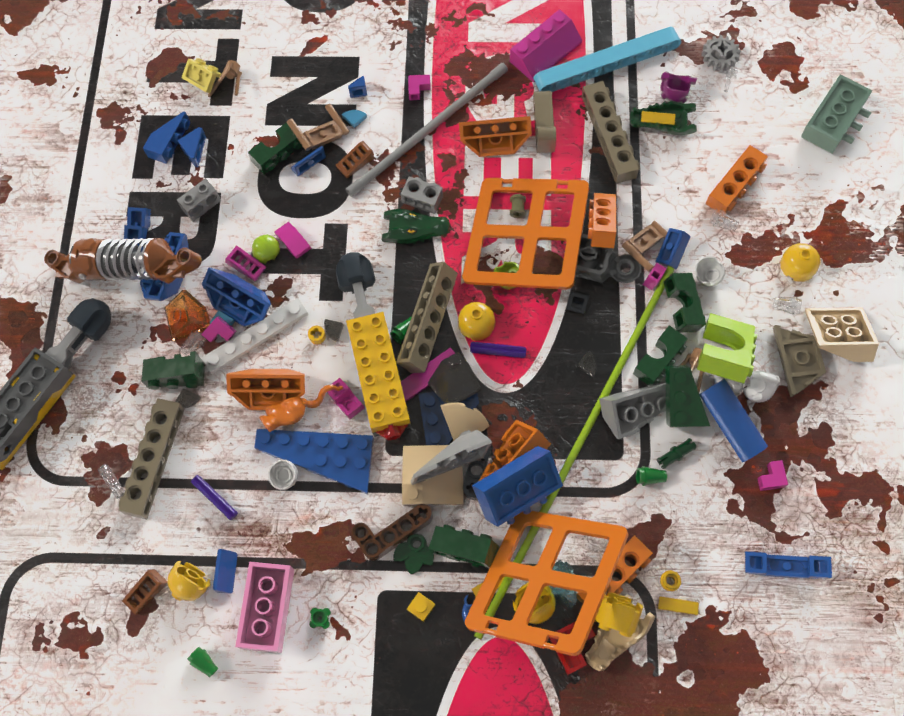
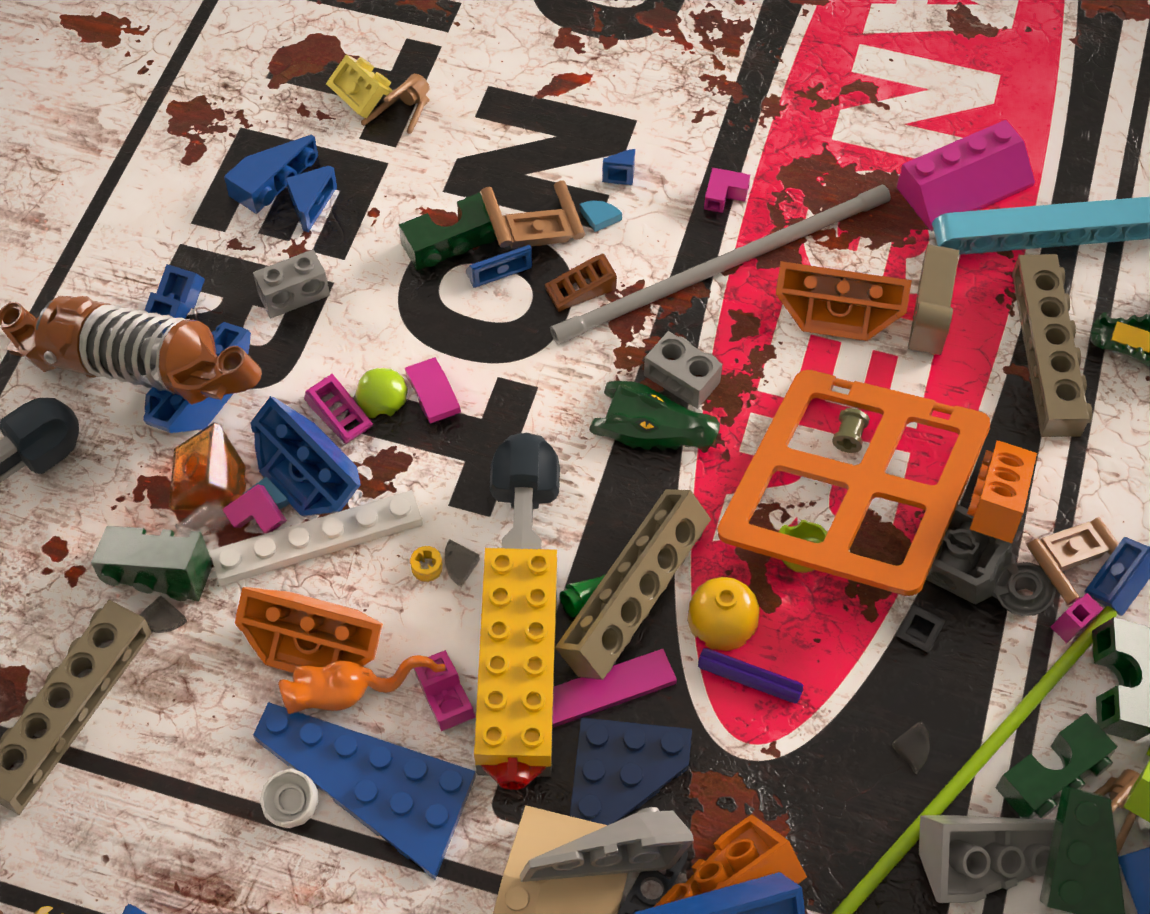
camera: 10 degrees right, 10 degrees down
dark purple axle [191,475,238,520] -> none
clear smoke slope [428,352,481,404] -> none
tan brick [440,403,489,441] -> none

